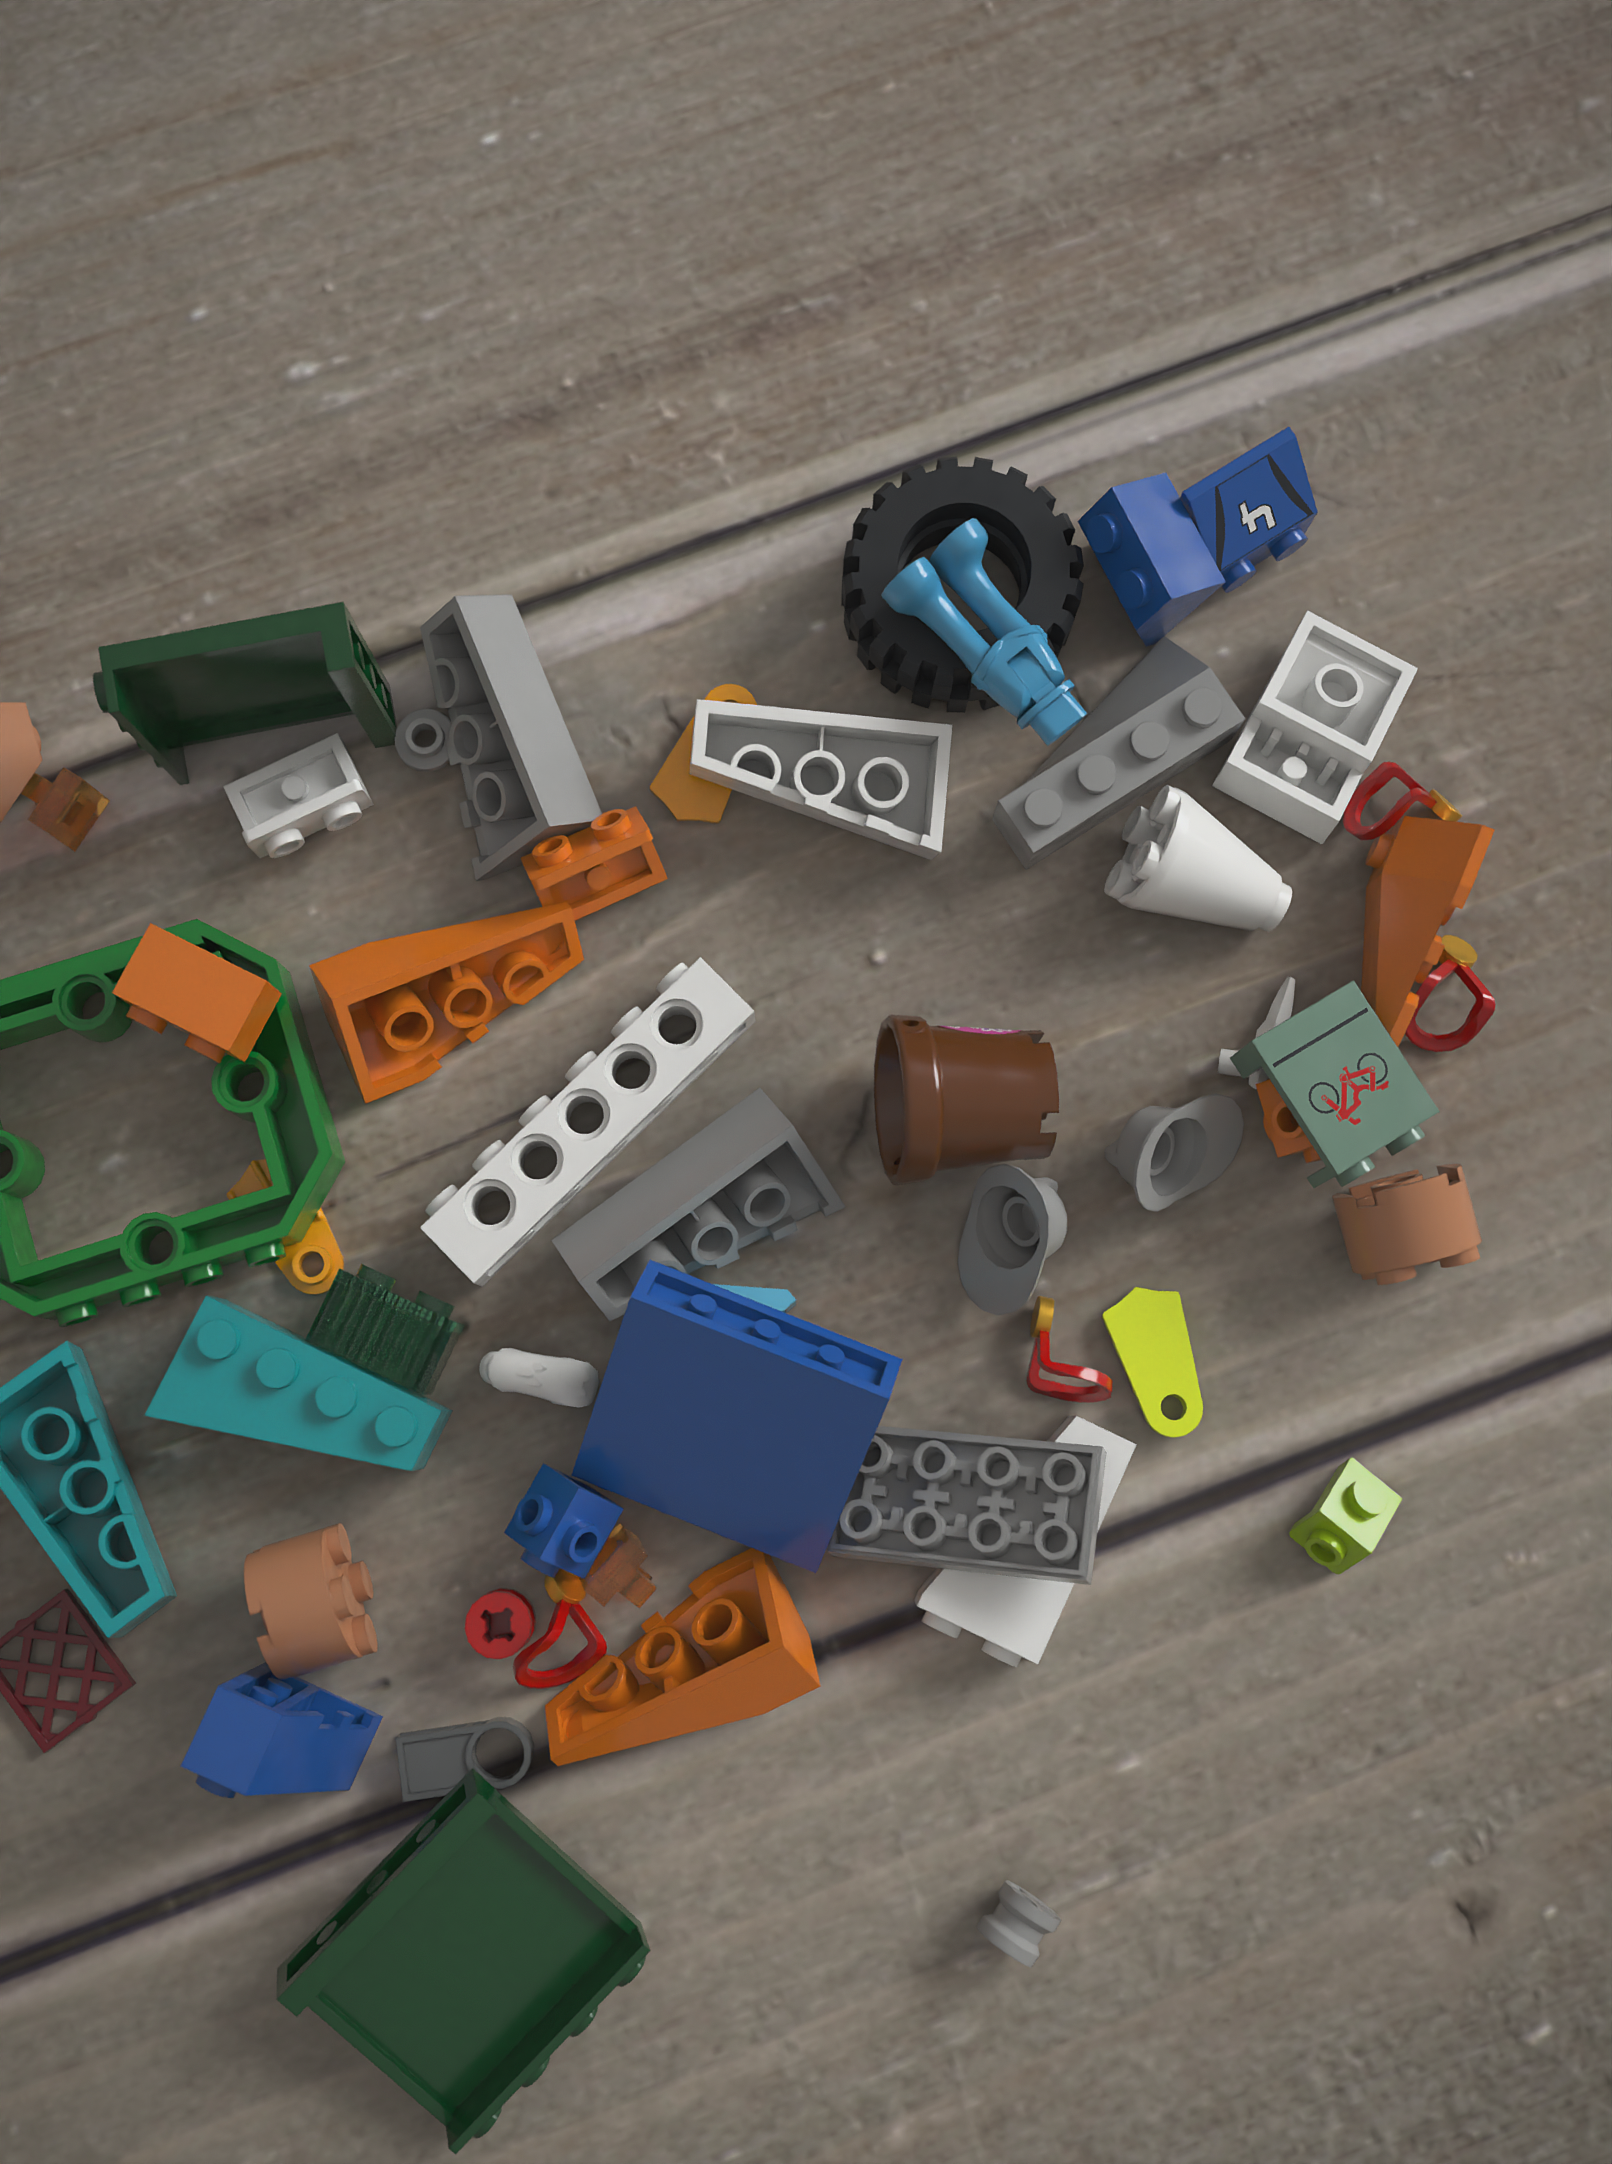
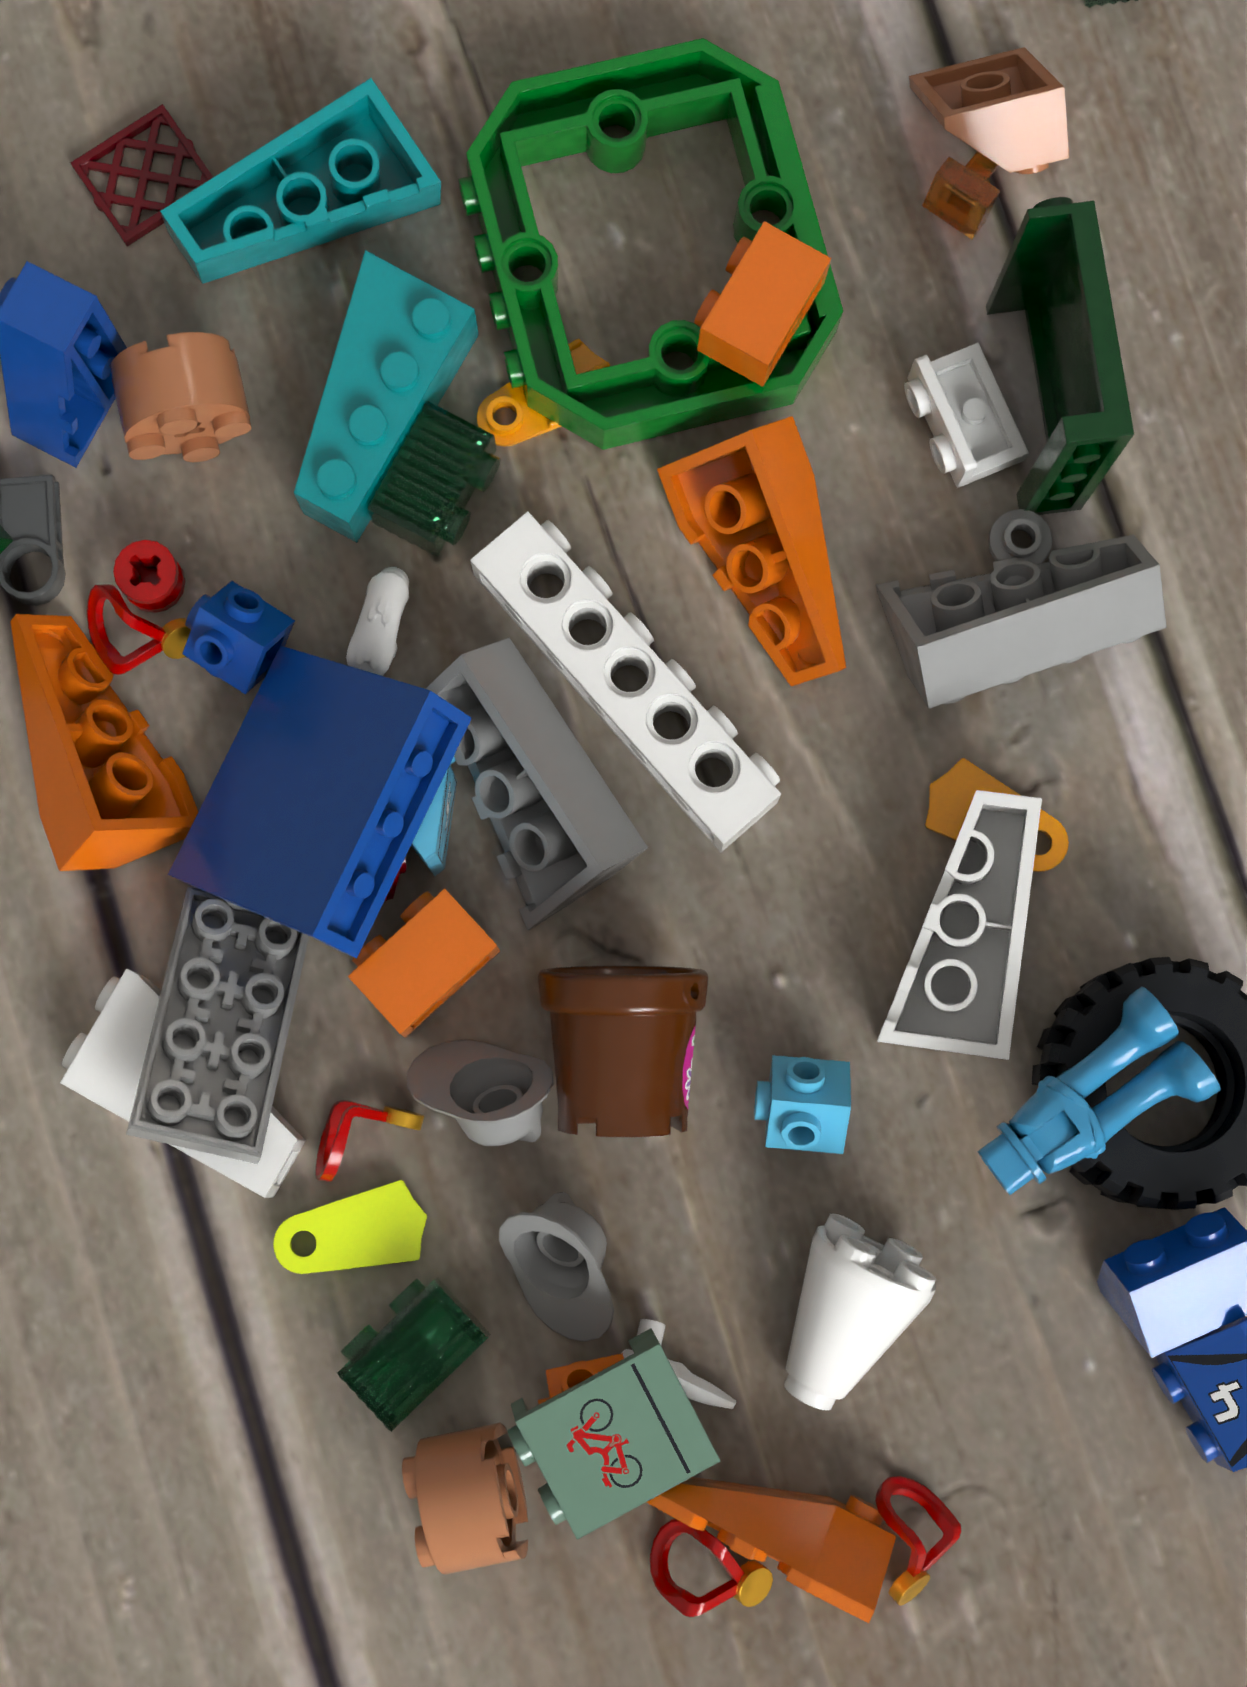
camera: 95 degrees right, 0 degrees up
orange bracket [520,806,668,921] -> none
clear orange tile [579,1523,657,1608] -> none
light grey wedge [992,636,1245,870] -> none
white slope [1212,610,1418,844] -> none
lime bracket [1289,1457,1402,1574] -> none
none -> clear green brick [337,1277,491,1432]
none -> orange brick [348,888,500,1038]
none -> medium azure brick [754,1055,851,1154]

